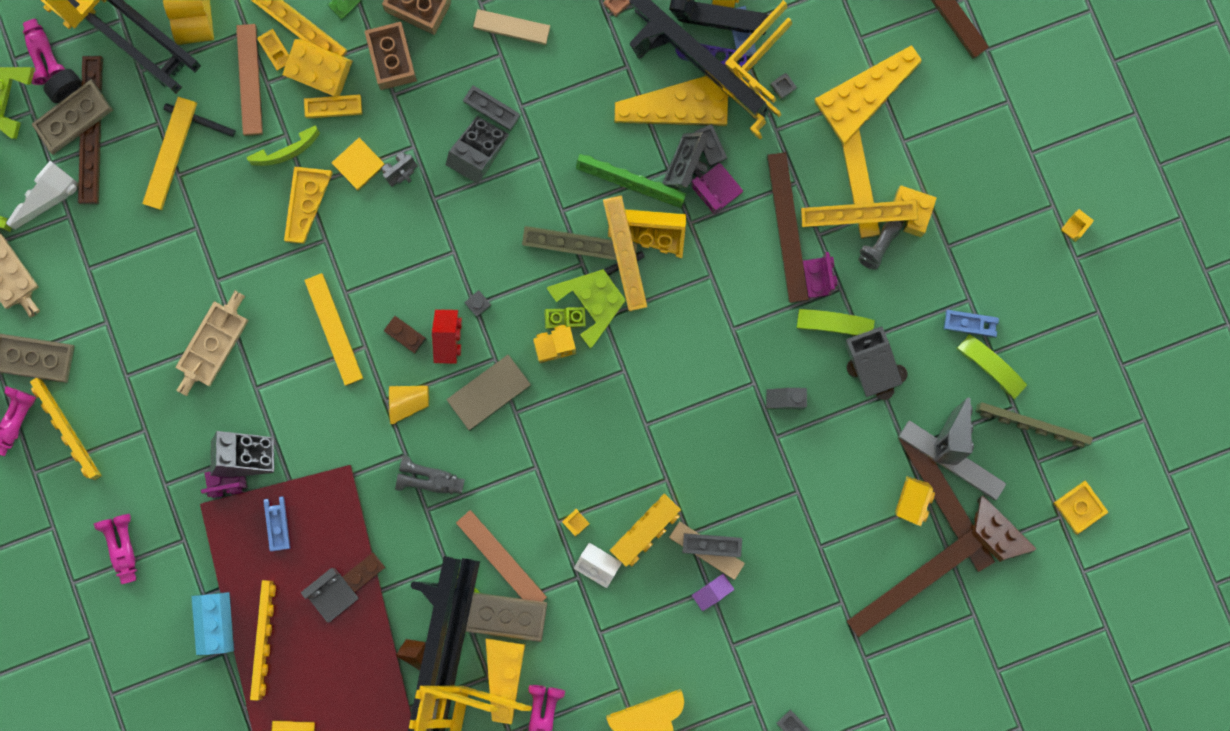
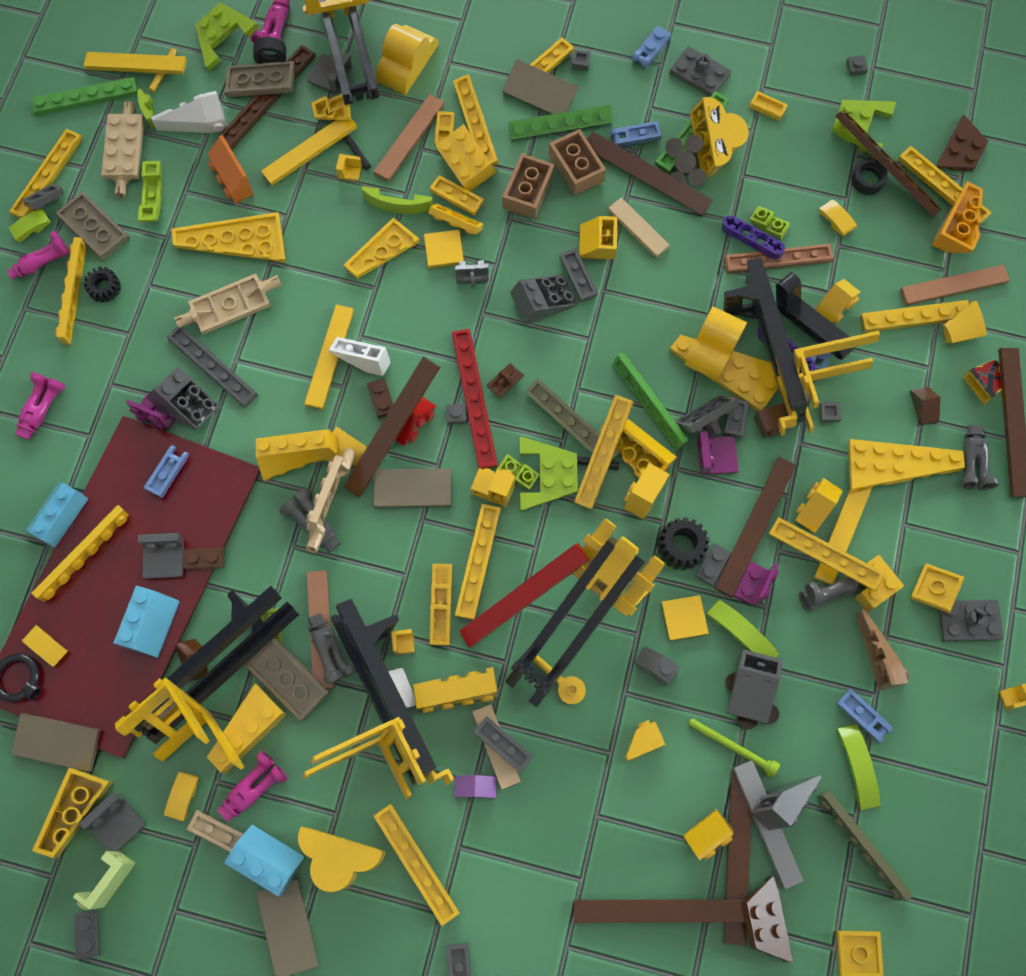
camera: 35 degrees right, 10 degrees down
none -> black tyre [83,267,121,303]
none -> medium azure slope [114,586,180,658]
none -> lime slope [138,161,162,222]
none -> dark grey tile [167,327,258,408]
none -> yellow wing [171,212,286,263]
none -> orange slope [208,135,254,204]
none -> yellow wedge [256,429,337,481]
none -> black piece [302,598,454,800]
none -> tan plate [306,448,356,553]
none -> dark grey bracket [307,52,353,94]
none -> dark grey piece [308,613,357,685]
none -> yellow slope [311,94,351,120]
none -> white slope [329,337,391,376]
none -> yellow panel [336,154,362,182]
none -> reddish brown tile [344,356,441,497]
none -> yellow plate [374,804,460,926]
none -> yellow plate [428,203,484,235]
none -> yellow slope [430,563,452,645]
none -> red tile [452,329,498,470]
none -> yellow plate [455,504,501,620]
none -> red tile [459,543,590,648]
none -> reddish brown hips [487,363,524,399]
none -> piece [505,519,665,707]
none -> yellow piece [533,655,586,705]
none -> yellow slope [579,216,617,260]
none -> yellow brick [624,463,670,520]
none -> yellow slope [624,720,666,762]
none -> black tyre [657,517,709,570]
none -> yellow tile [661,595,709,641]
none -> yellow brick [684,306,747,381]
none -> lime piece [688,719,780,779]
none -> dark grey plate [695,543,731,587]
none -> reddish brown arch [754,403,786,438]
none -> yellow brick [795,478,843,533]
none -> medium nougat wedge [856,609,909,691]
none -> reddish brown slope [910,387,941,425]
none -> yellow tile [911,563,965,613]
none -> dark grey plate [938,600,1004,641]
none -> dark grey piece [960,425,999,490]

